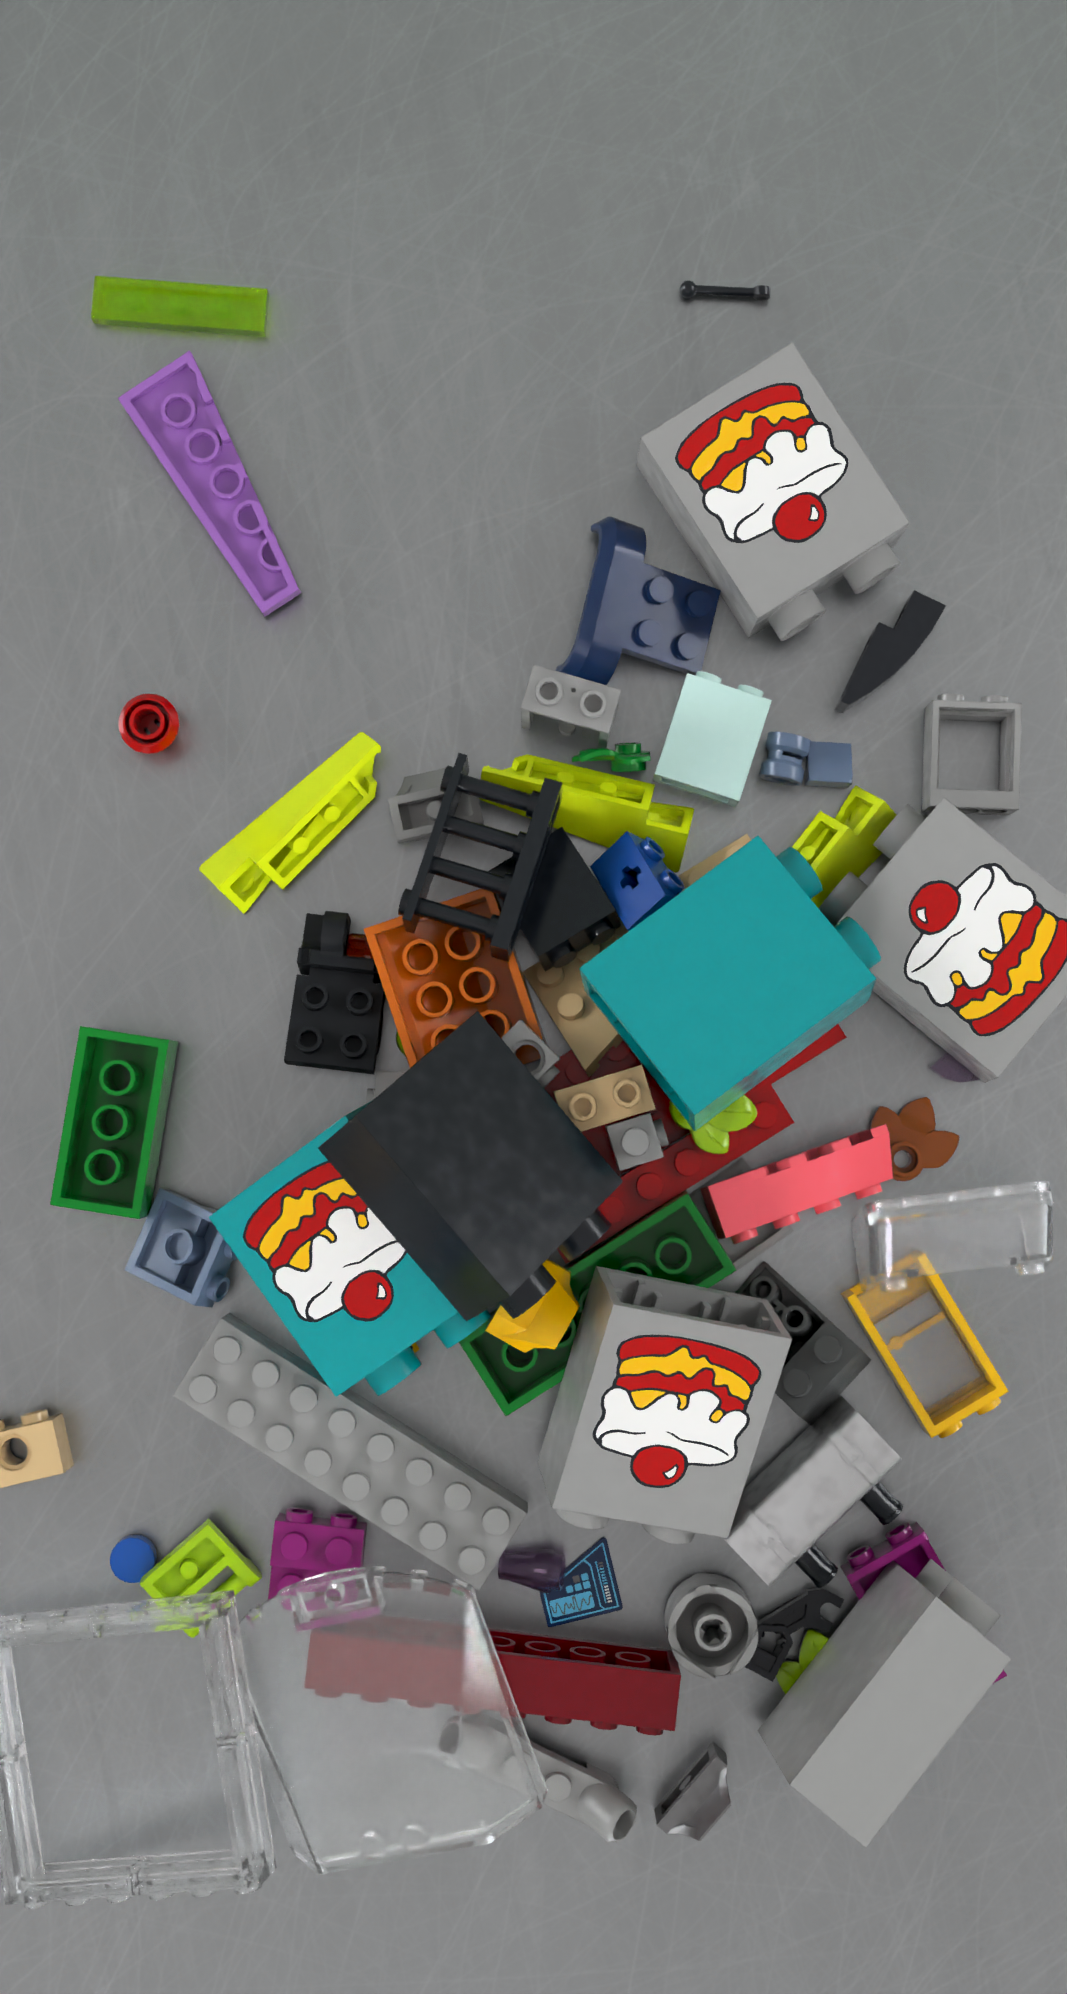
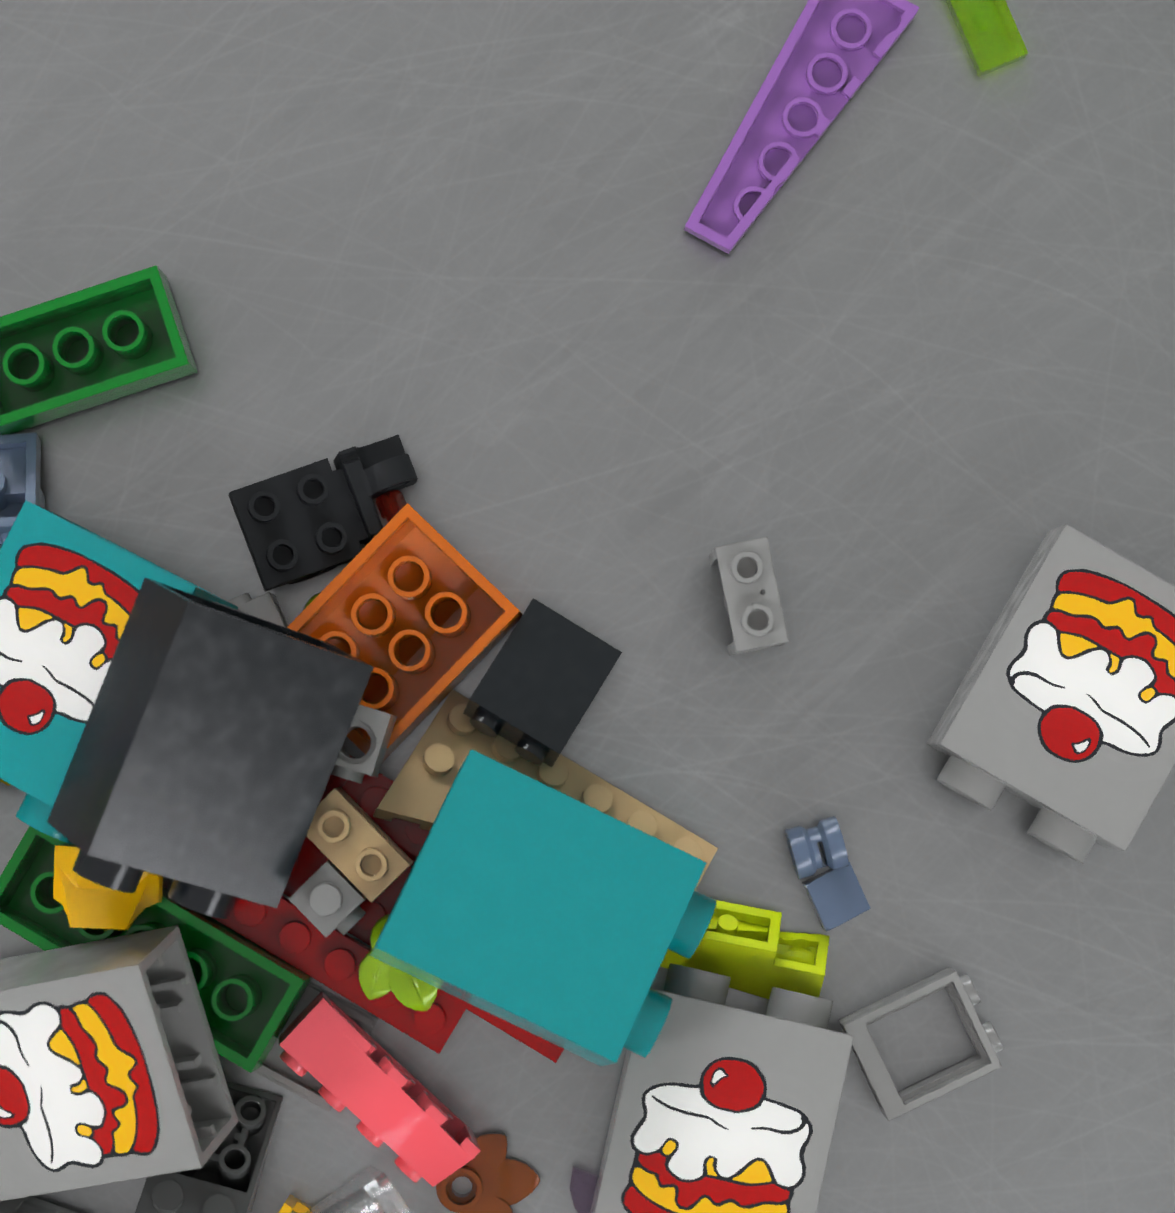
camera: 55 degrees right, 0 degrees up
red cone [118,694,179,754] -> none
neon yellow wedge [199,732,381,914] -> none
light grey slope [387,768,484,843] -> none
black fence [398,753,562,962] -> none
neon yellow wedge [479,754,694,872] -> none
dark blue piece [556,516,721,685] -> none
green plate [572,742,651,772] -> none
blue brick [590,831,685,931] -> none
light aqua brick [652,671,772,807] -> none
black slope [835,590,946,713] -> none

